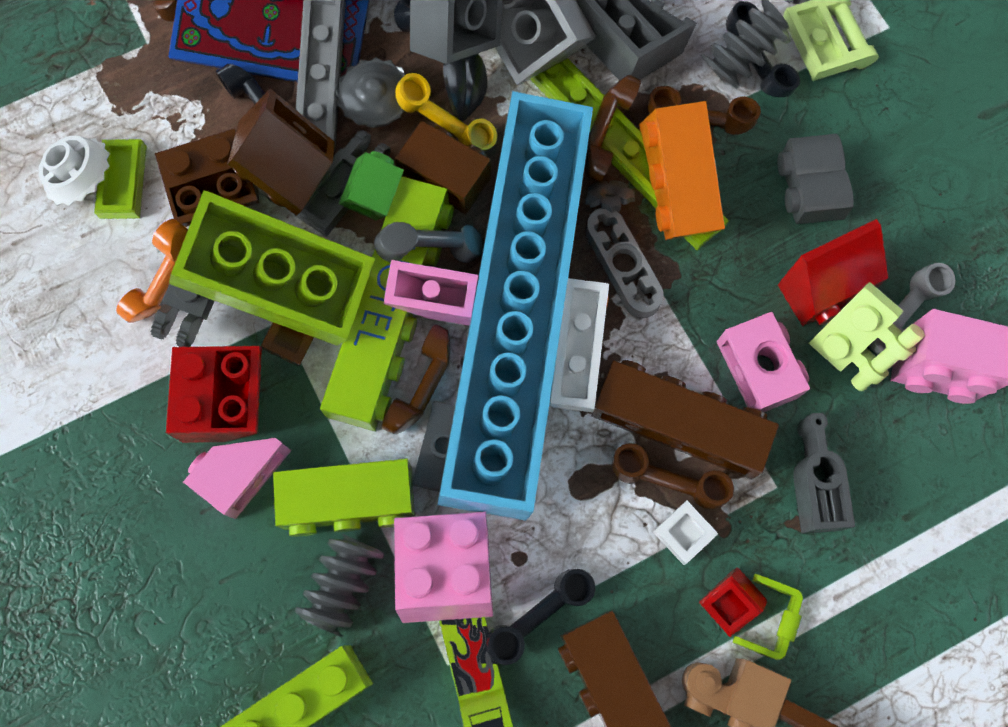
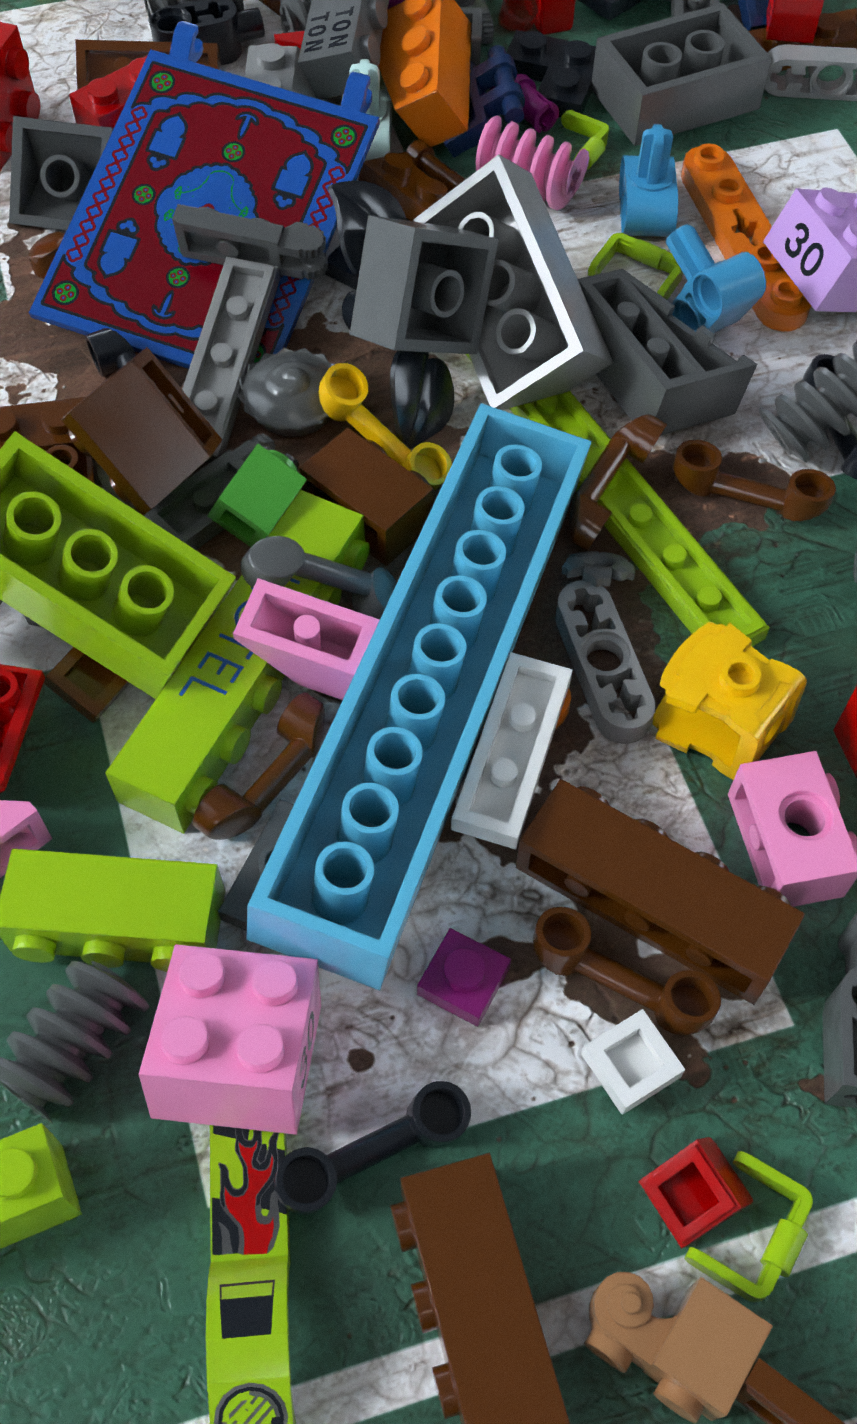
camera: 10 degrees right, 15 degrees down
orange wedge [639,101,725,240] -> none
none -> magenta plate [417,928,511,1027]
none -> yellow piece [652,622,807,780]

